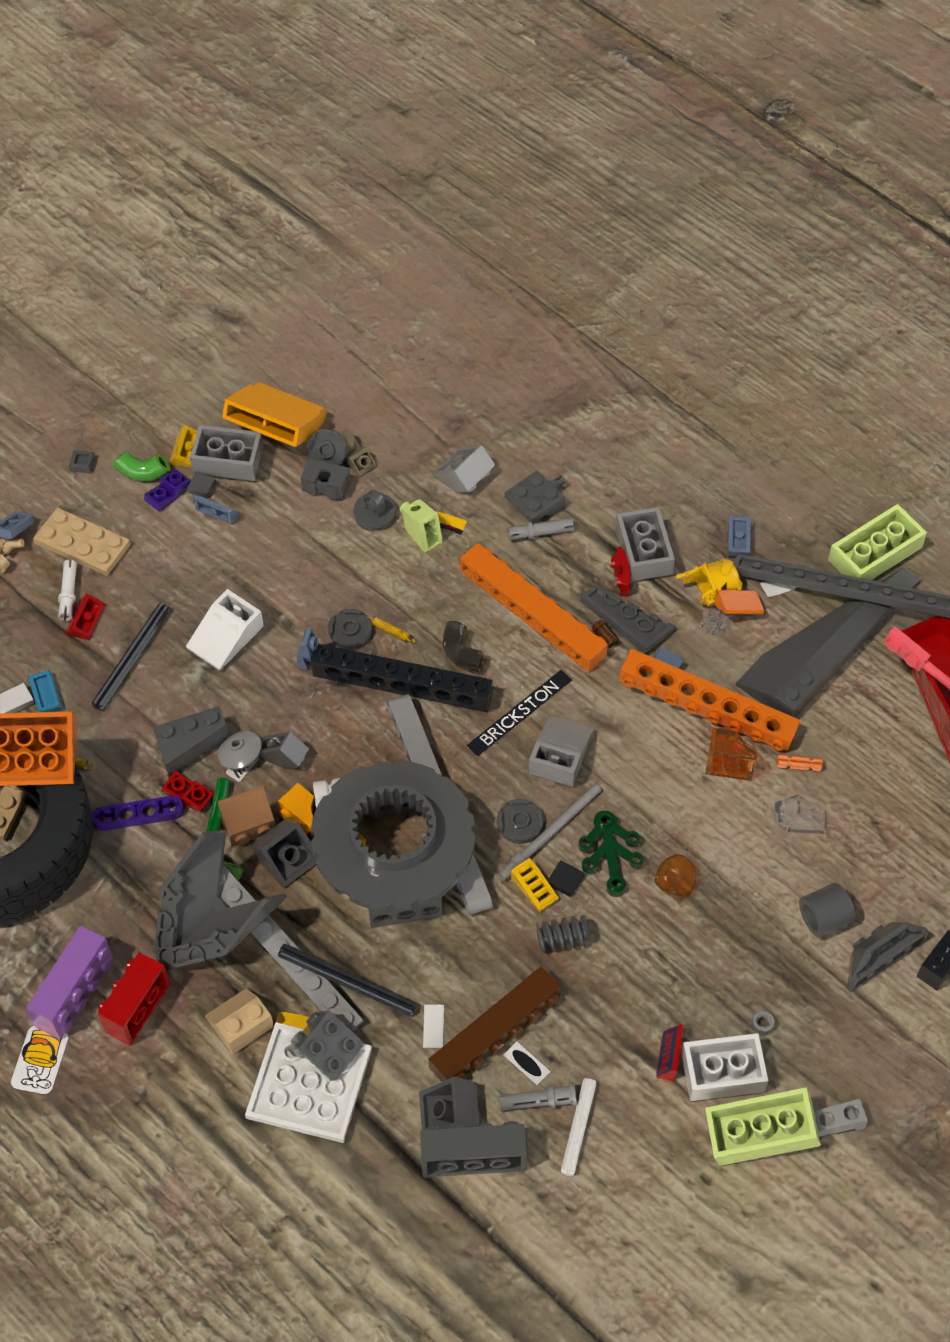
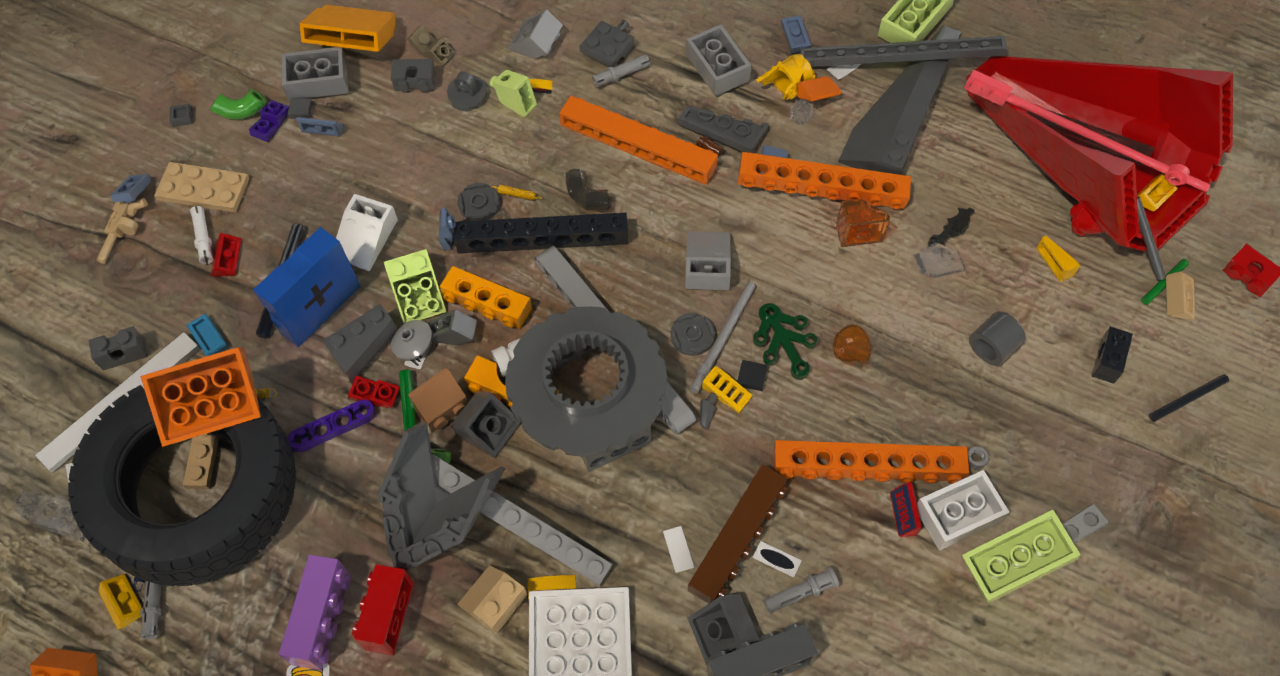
camera: 15 degrees left, 5 degrees up
yellow slope [169,424,197,467] -> none
black axle [278,944,416,1016] -> none
dark grey bracket [288,1010,363,1081] -> none
dark grey tile [306,429,348,466] -> none
black sticker [467,670,572,756] -> none
dark grey piece [536,915,589,952] -> none
white axle [561,1078,596,1176] -> none
red slope [610,547,630,597] -> none
orange axle [777,754,823,771] -> none
dark grey wedge [847,922,929,993] -> none
none -> blue tile [253,227,361,347]
none -> yellowish green slope [384,249,447,324]
none -> light orange brick [440,266,532,329]
none -> dark grey bar [700,392,718,430]
none -> orange brick [773,440,969,484]
none -> pearl dark grey piece [928,208,975,251]
none -> yellow slope [1036,235,1081,282]

